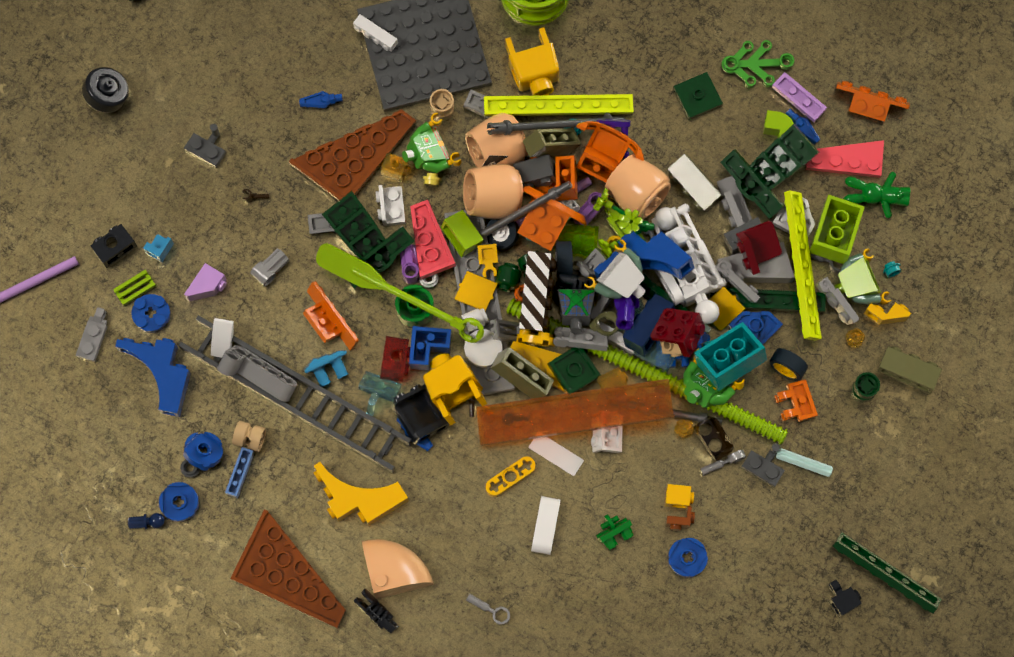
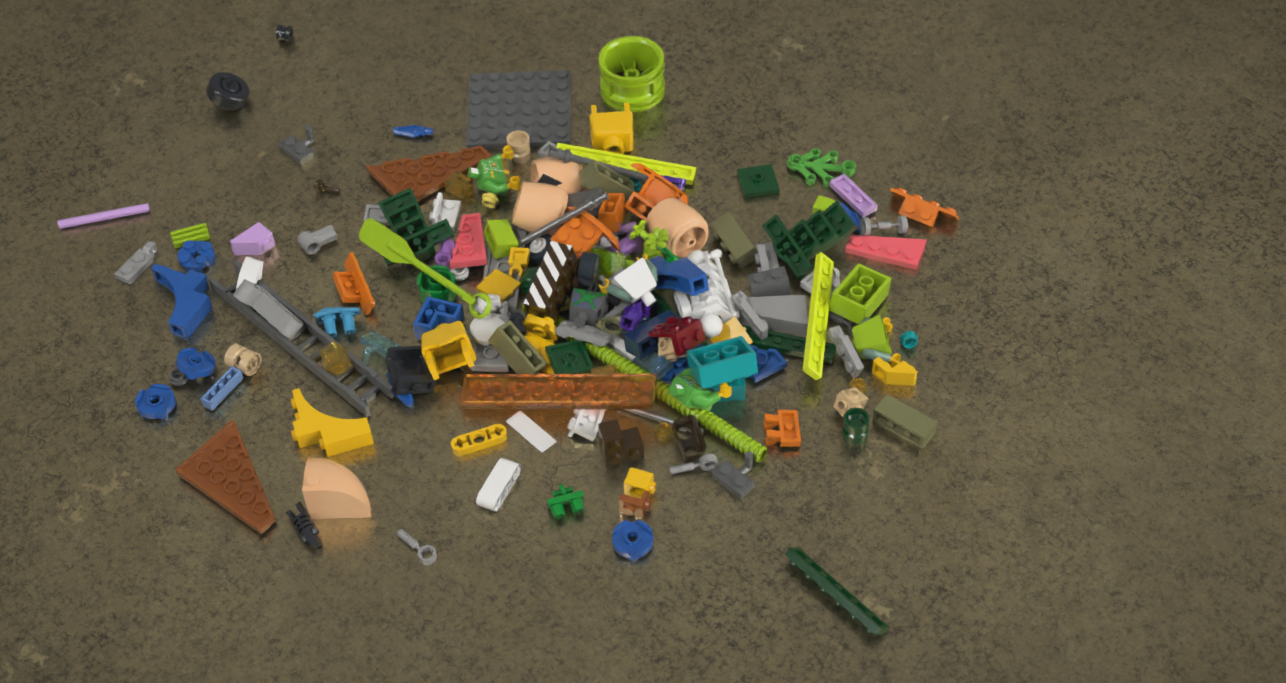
camera: 15 degrees right, 25 degrees down
black brick [90,224,137,268] -> none
dark blue axle [128,513,165,530] -> none
dark azure panel [143,234,174,262] -> none
white piece [353,14,398,52] -> none
clear red brick [380,336,411,382] -> none
dark red bracket [736,221,782,275] -> none
black wheel [769,348,808,381] -> none
light aqua axle [776,448,833,477] -> none
black brick [828,580,862,618] -> none
green animal [843,172,911,219] -> none
none -> clear yellow brick [319,341,352,376]
none -> black pin [509,312,527,336]
none -> dark brown brick [598,419,644,466]
none -> tan brick [833,387,869,417]
none -> light grey wheel [860,215,908,236]

